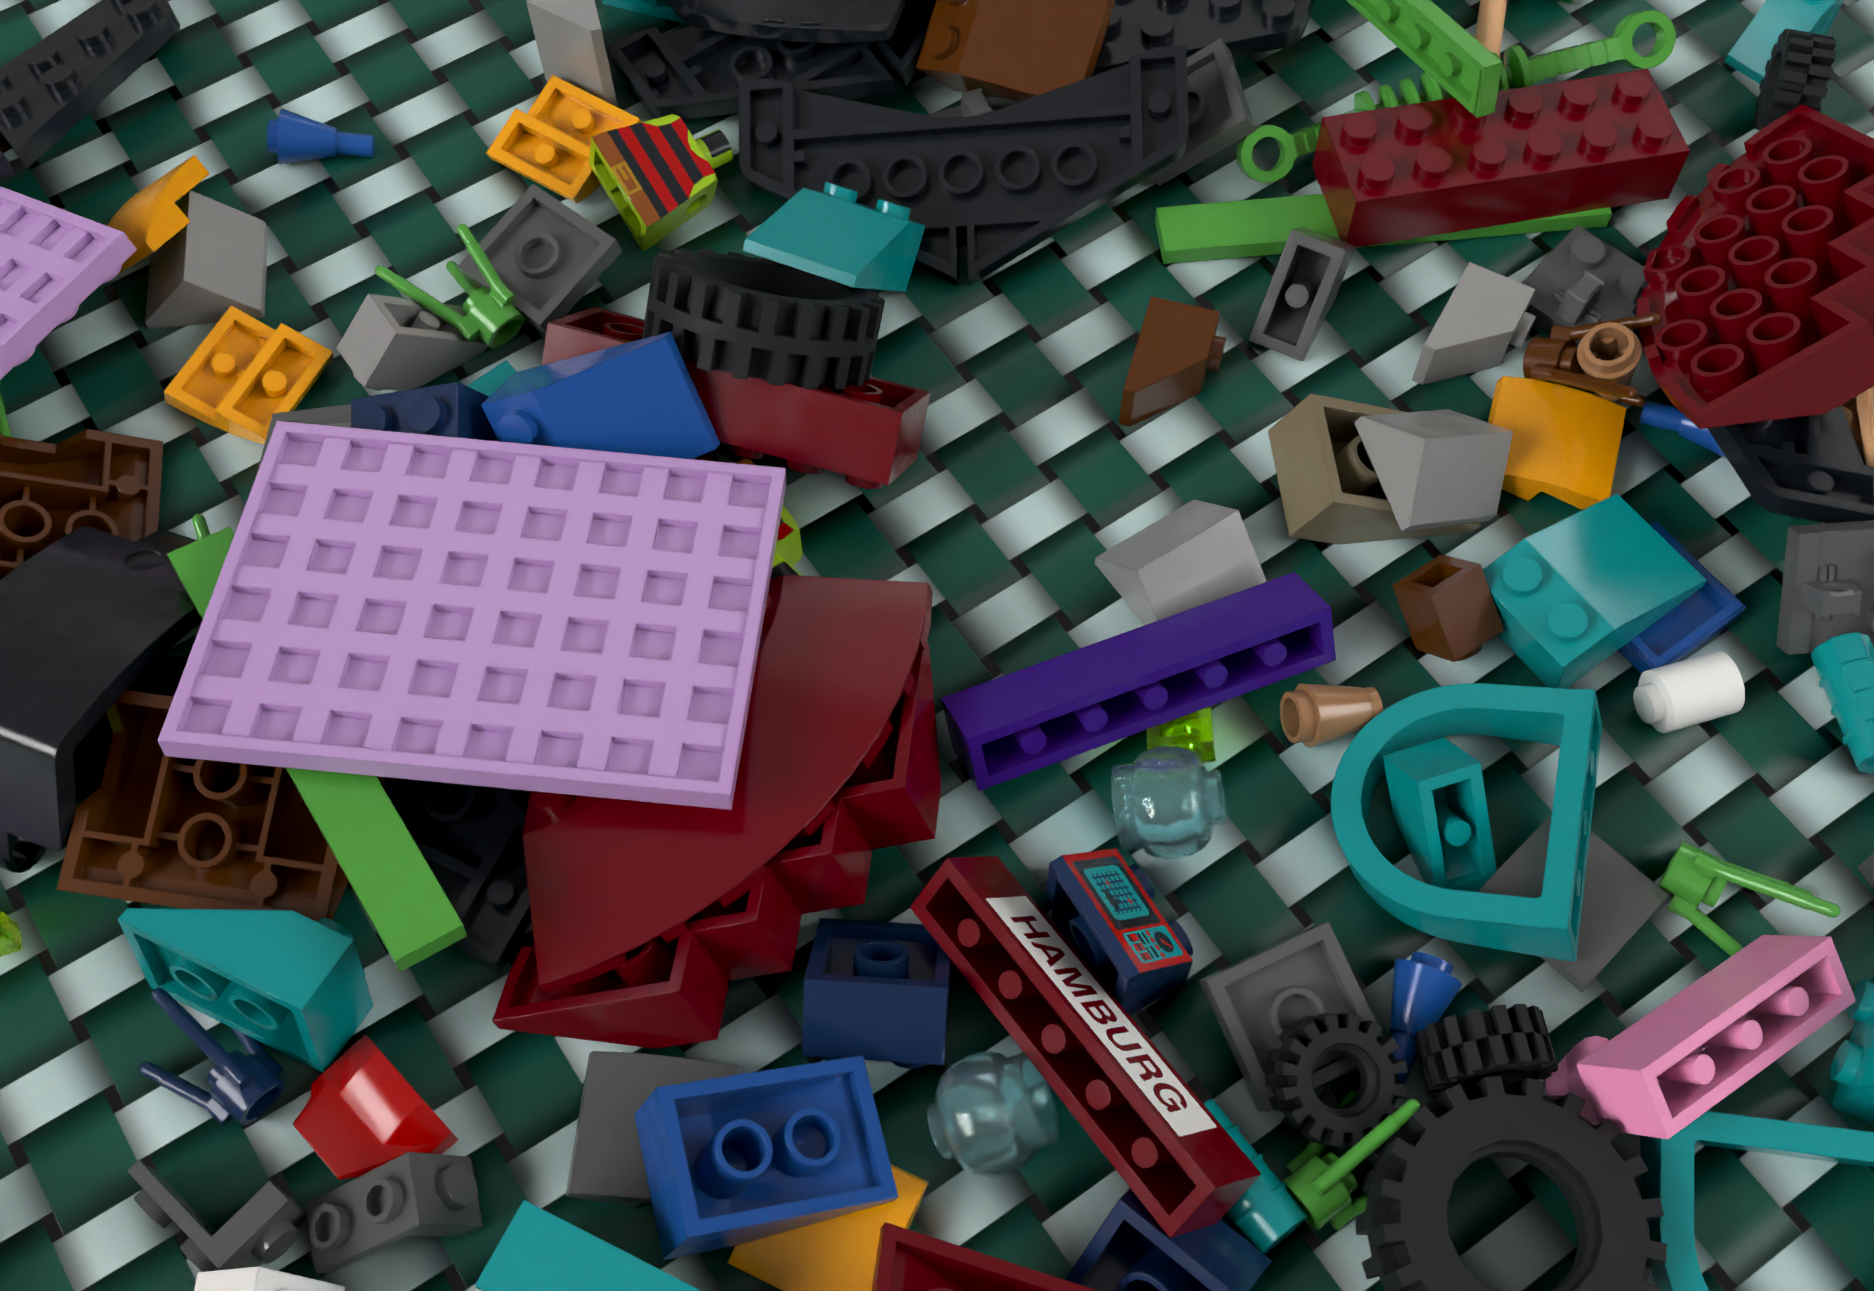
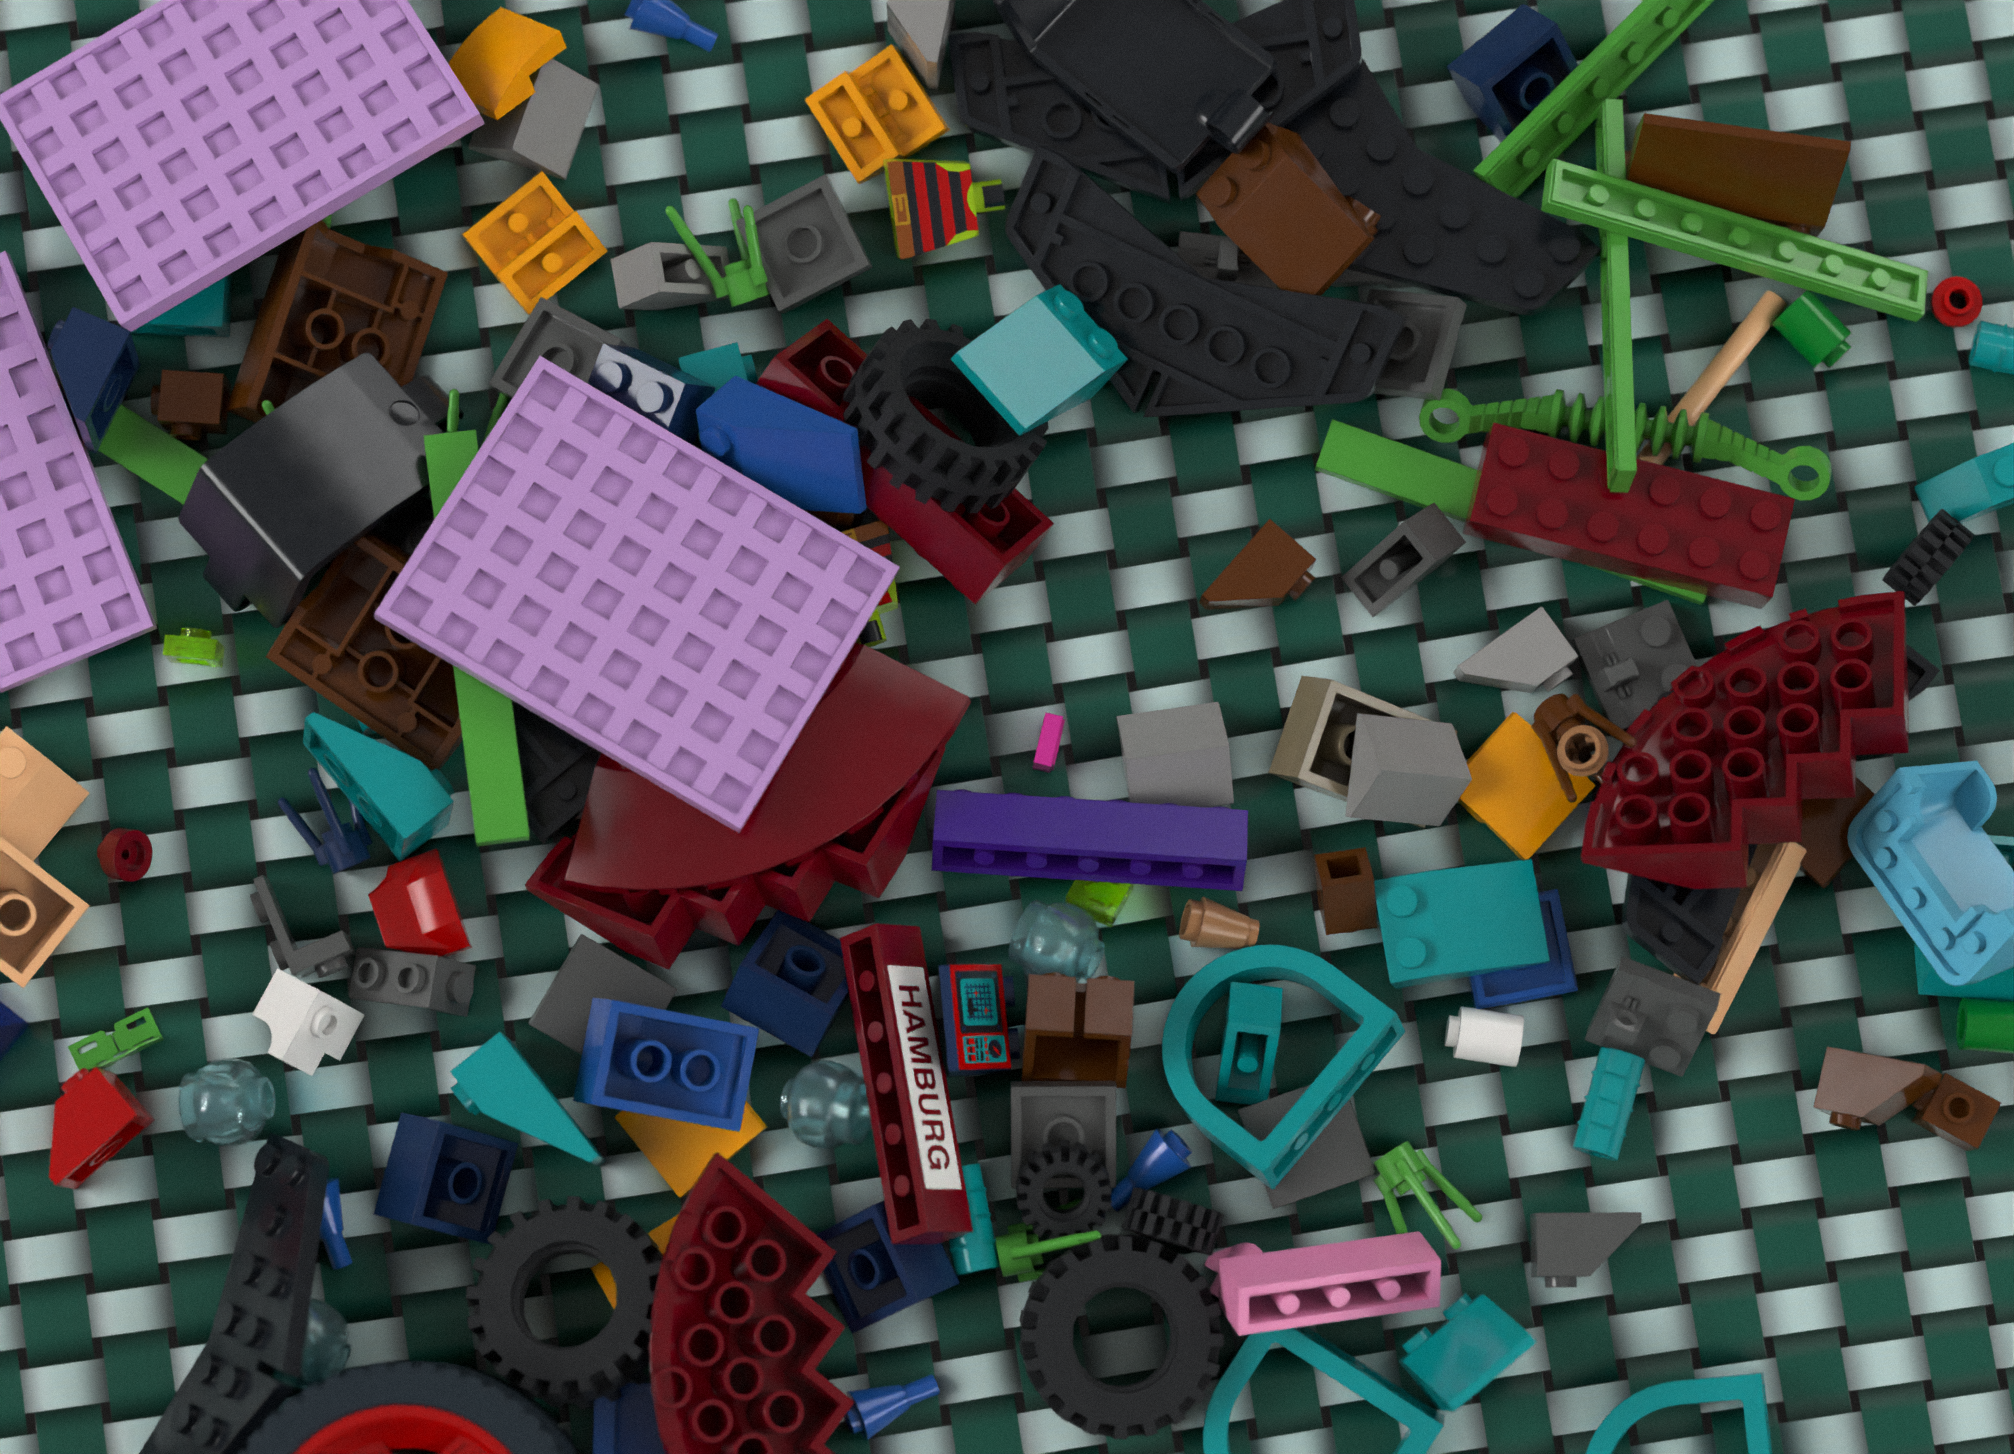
camera: 20 degrees right, 20 degrees up
none -> reddish brown piece [1022,972,1134,1089]
none -> dark pink tile [1033,712,1065,773]

